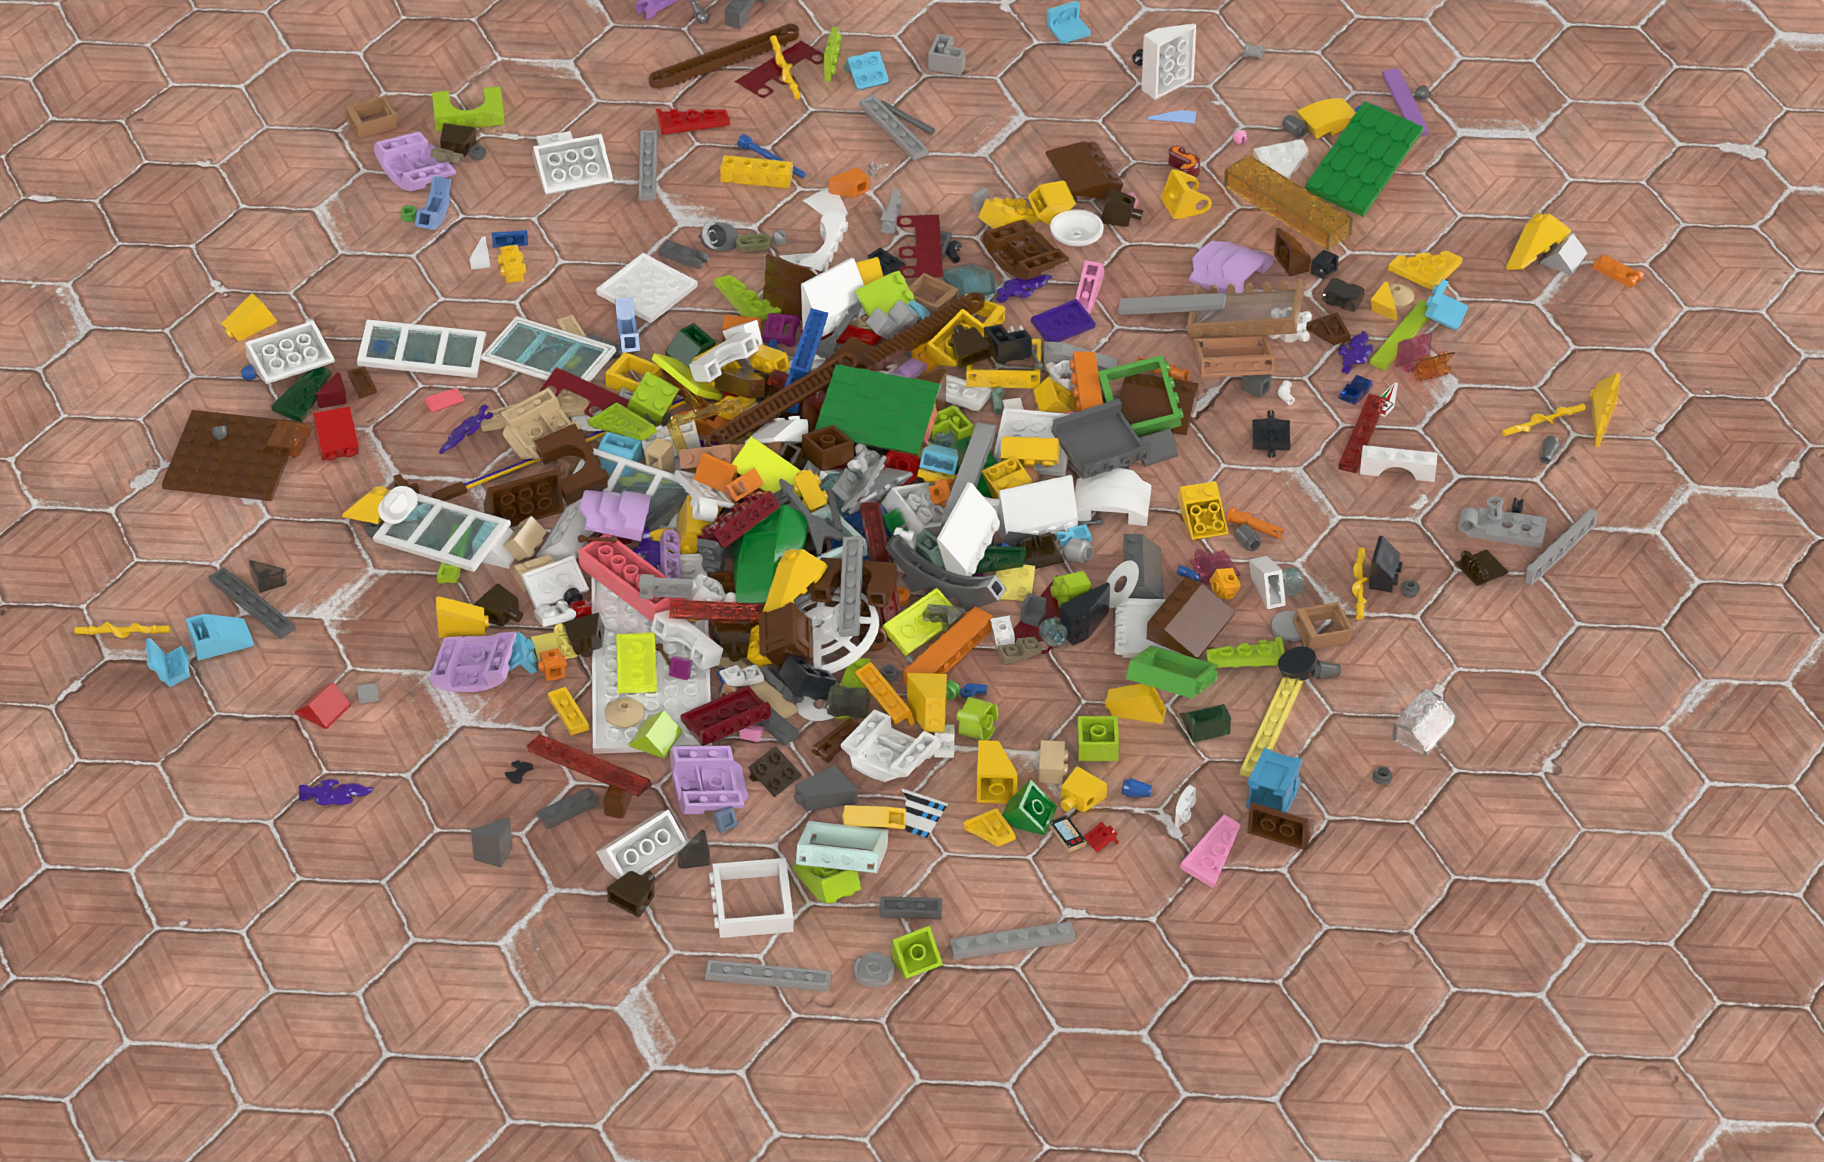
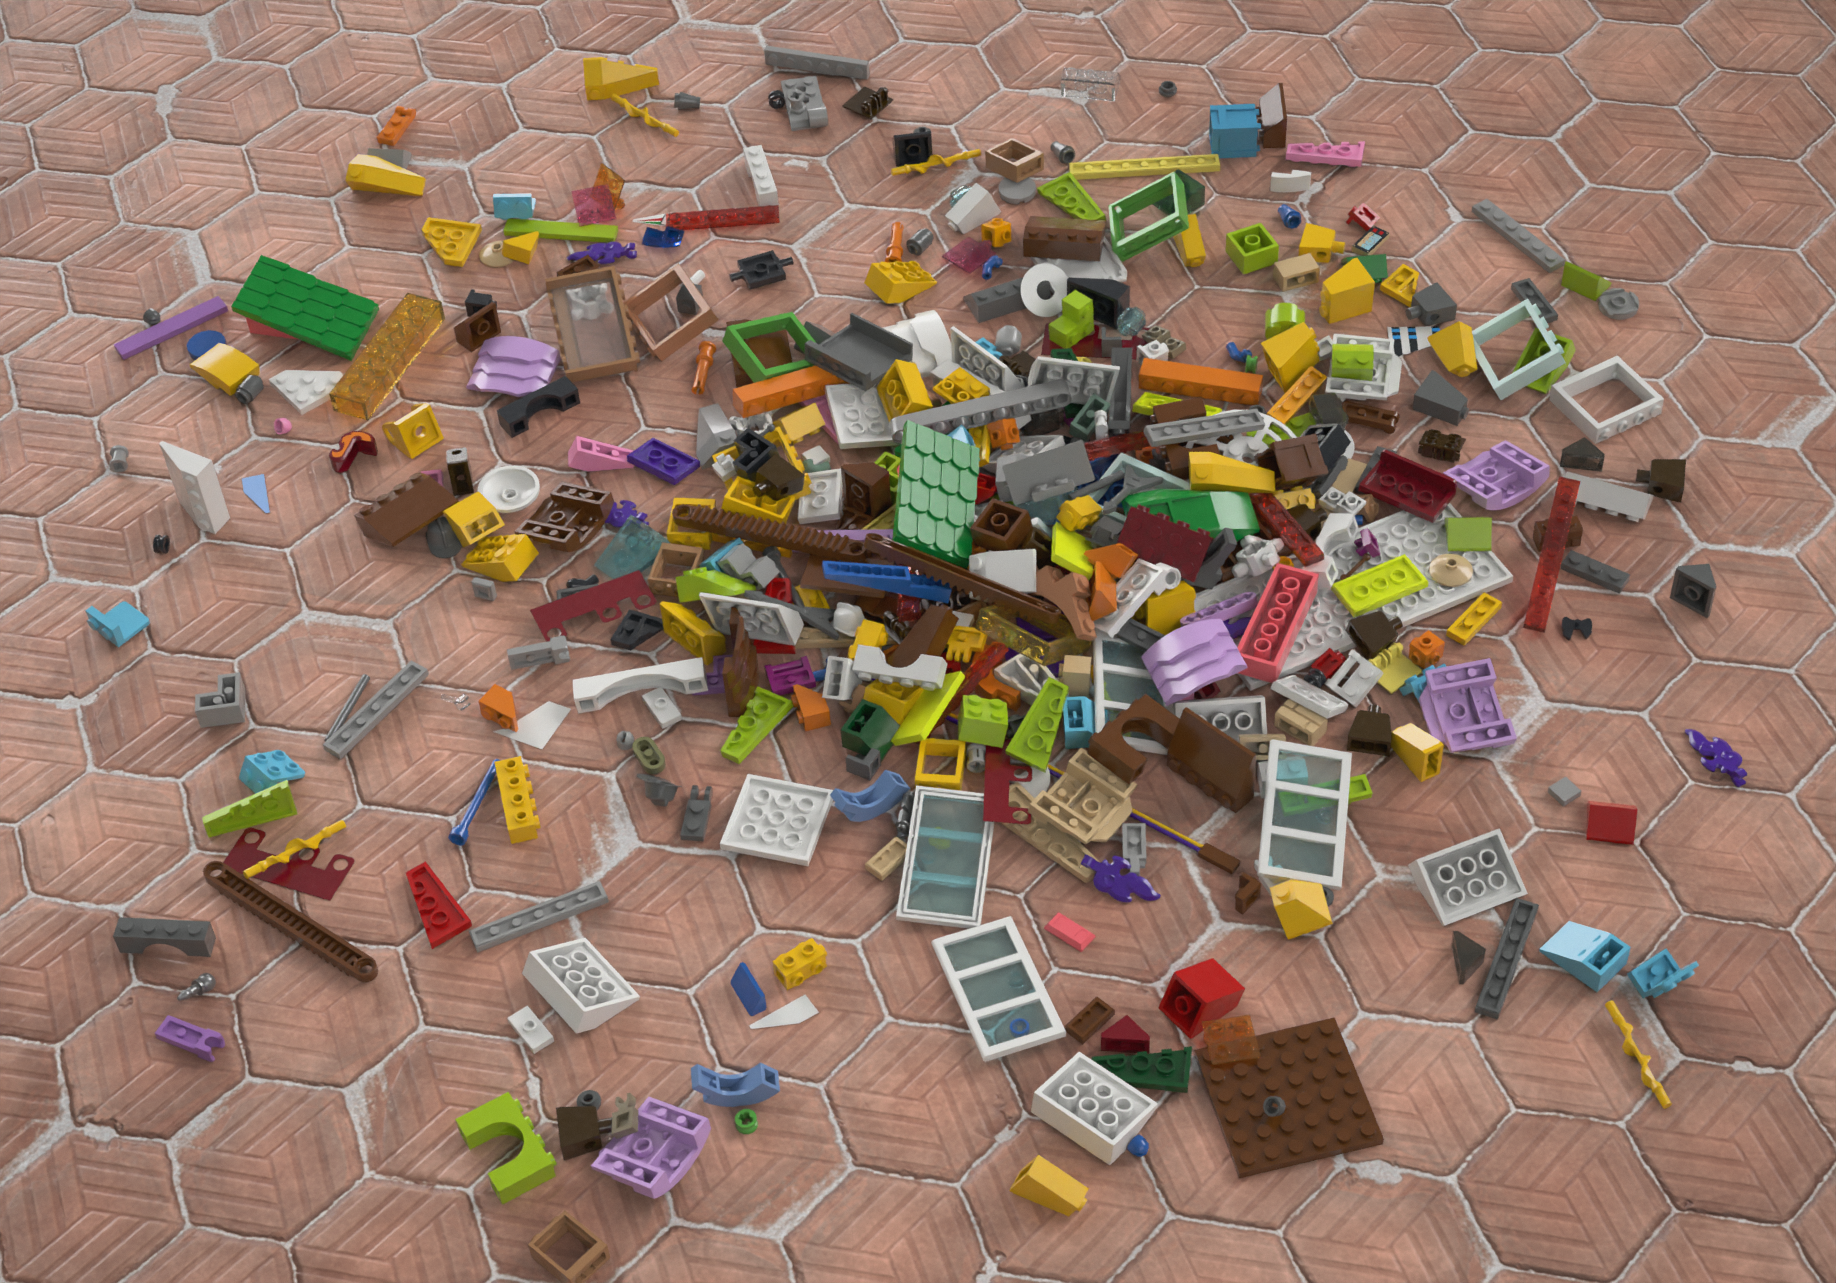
camera: 110 degrees left, 5 degrees up
white piece [378,486,418,524] -> none
reddish brown hinge [578,535,618,543] -> none
light grey plate [639,574,694,599] -> none
light grey tile [705,960,831,992] -> none
sand blue tile [713,806,738,833] -> none
clear smoke slope [922,604,965,634] -> none
light grey tile [1118,293,1227,315] -> none
black tile [1278,646,1318,681] -> none
clear smoke brick [1322,278,1365,312] -> none
none -> black arch [497,376,580,438]
none -> dark grey panel [845,748,881,781]
none -> light grey hinge [1122,823,1146,876]
none -> lime slope [1331,344,1374,381]
none -> dark grey torso [1405,283,1457,326]
none -> white slope [1408,828,1528,926]

